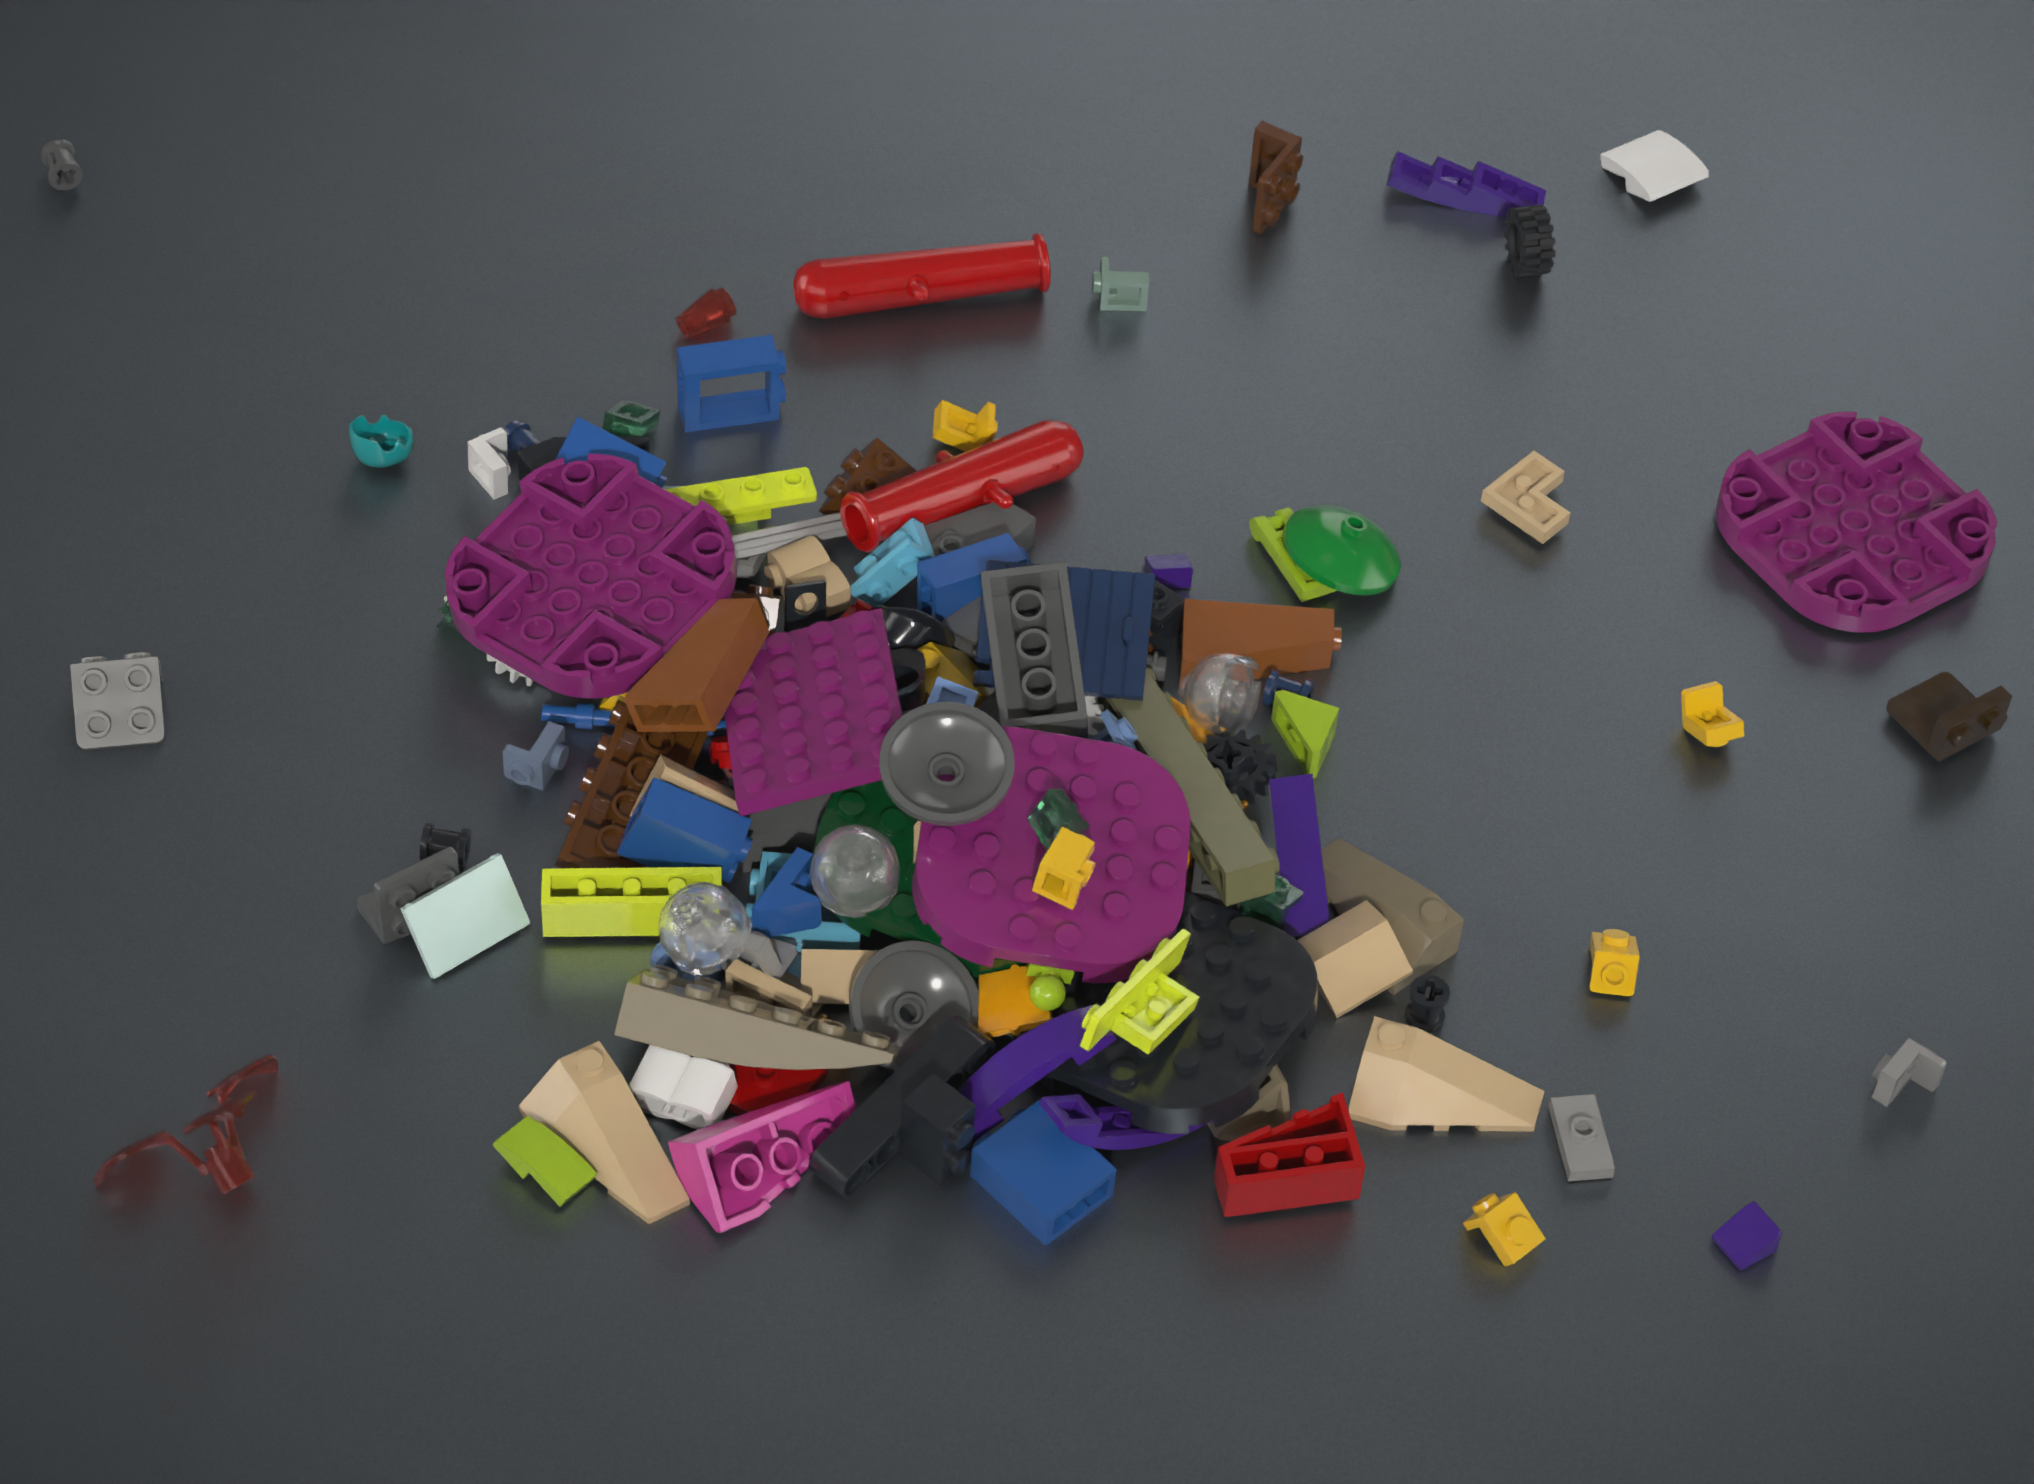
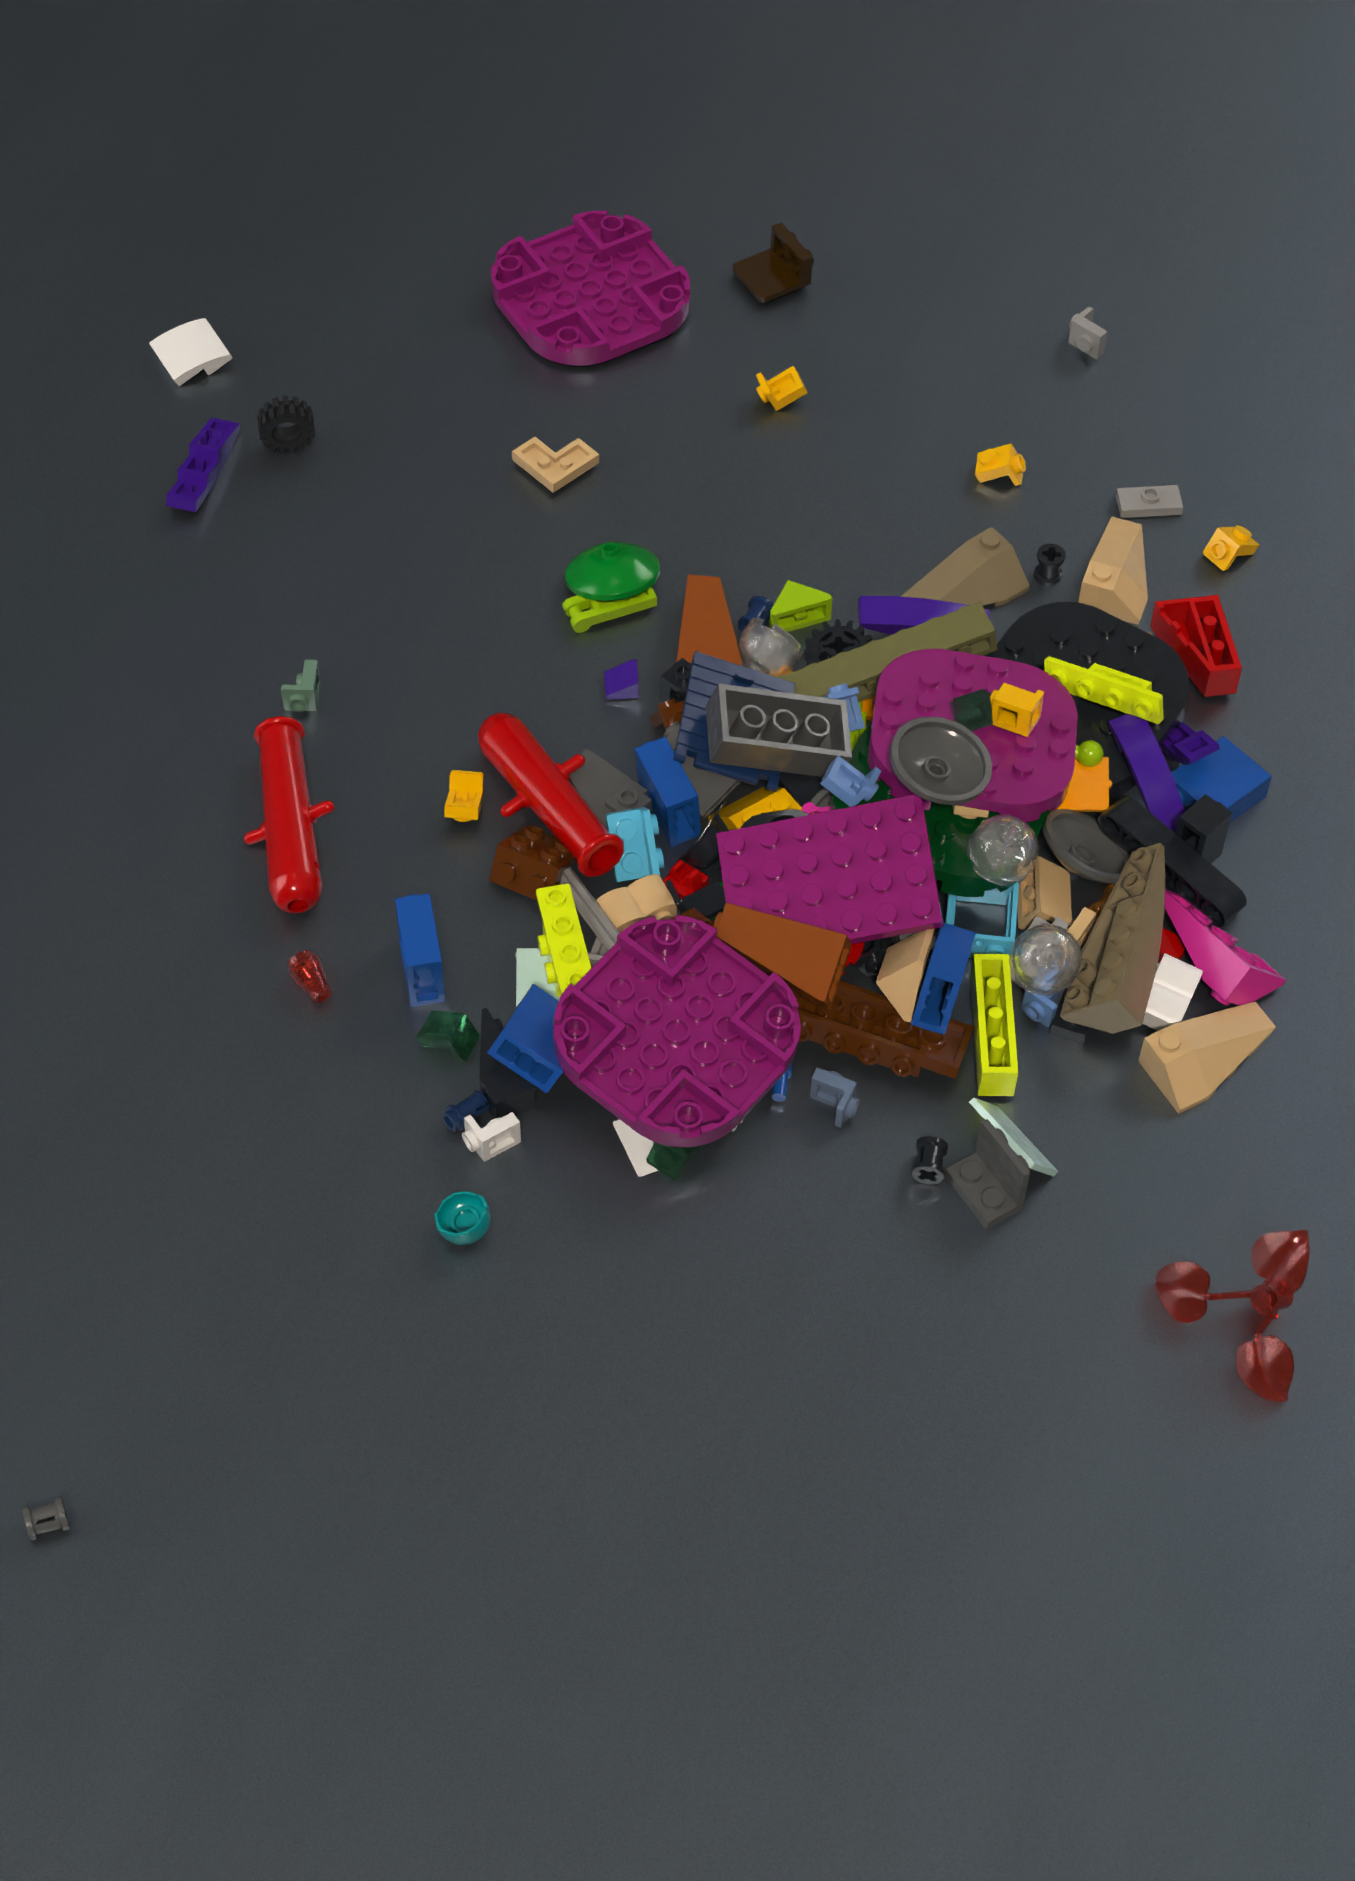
camera: 85 degrees left, 5 degrees up
light grey bracket [70,652,165,750] -> none
lime slope [493,1116,598,1207] -> none
blue slope [752,847,822,937] -> none
reddish brown bracket [1248,121,1303,235] -> none
tan slope [1297,900,1413,1018] -> none
dark purple slope [1711,1201,1782,1271] -> none

